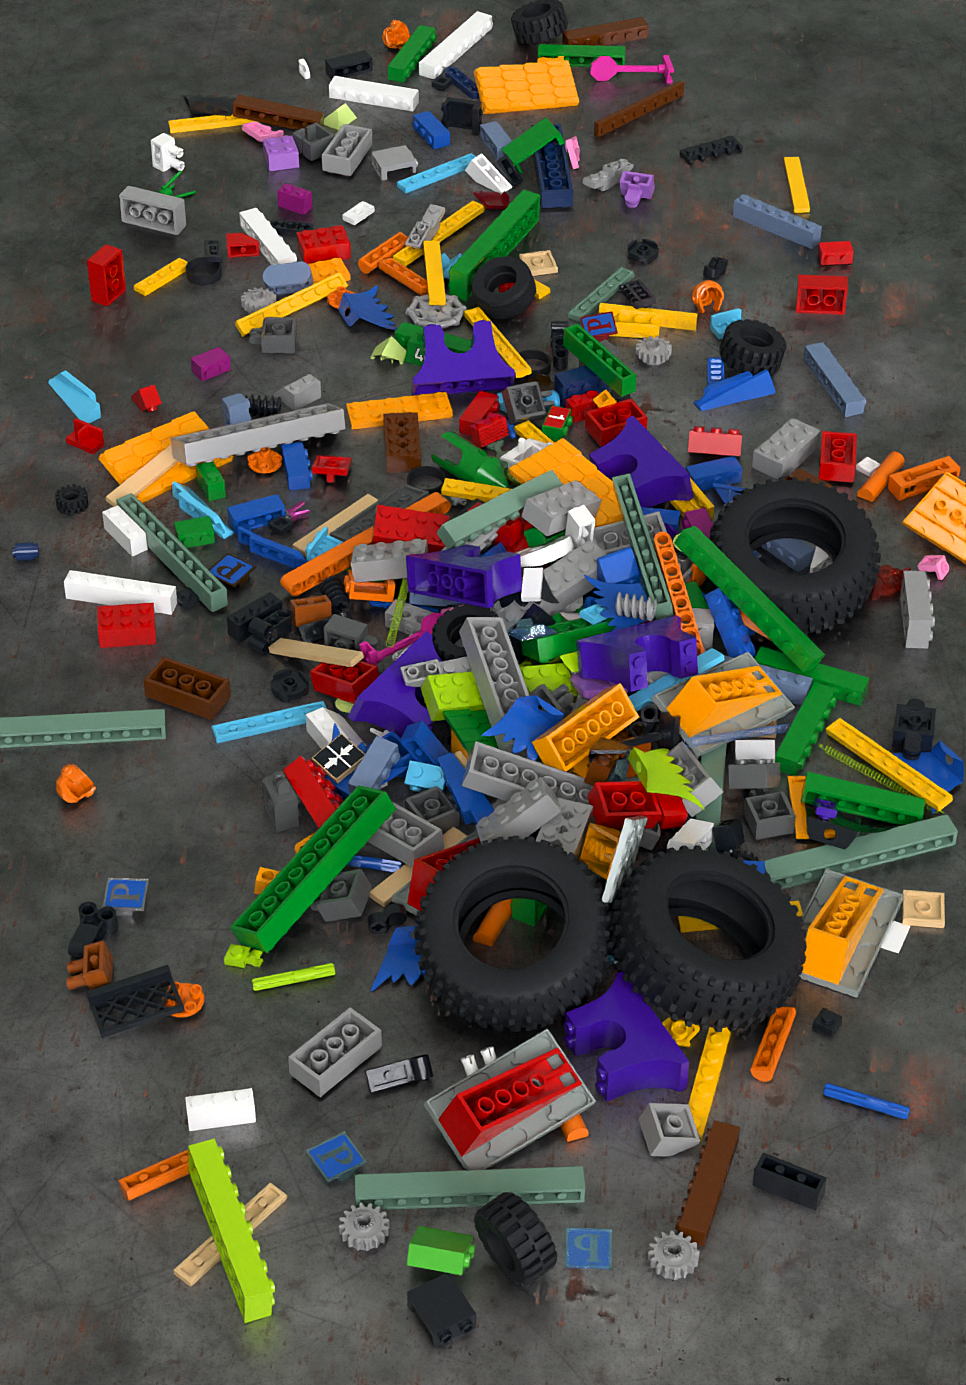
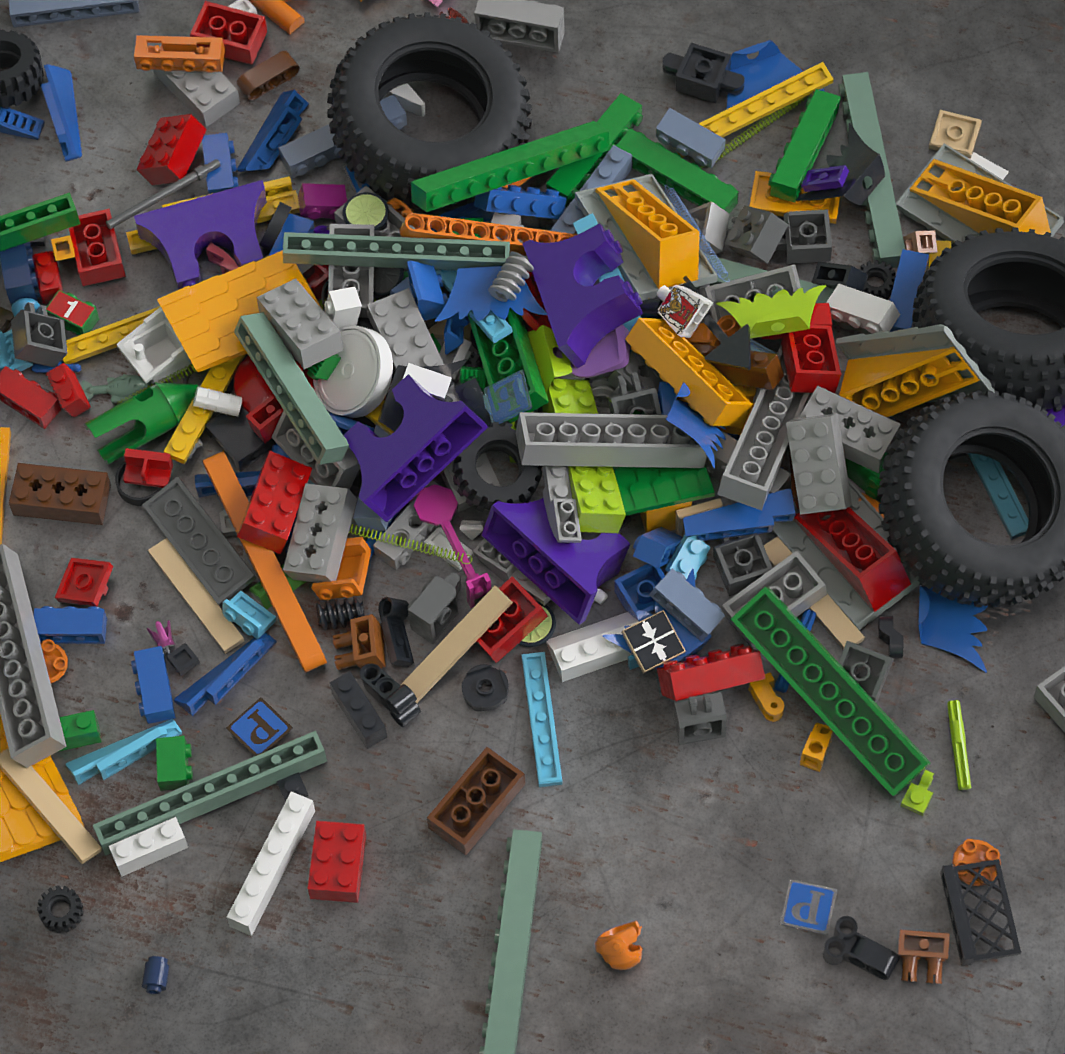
camera: 75 degrees left, 20 degrees up
none -> dark grey bar [106,159,221,229]
none -> red panel [123,448,173,488]
none -> orange brick [134,35,225,73]
none -> white axle [193,387,242,417]
none -> black tyre [259,202,292,251]
none -> sand blue brick [656,108,726,168]
none -> torso [656,285,713,338]
none -> nougat brick [903,231,938,254]

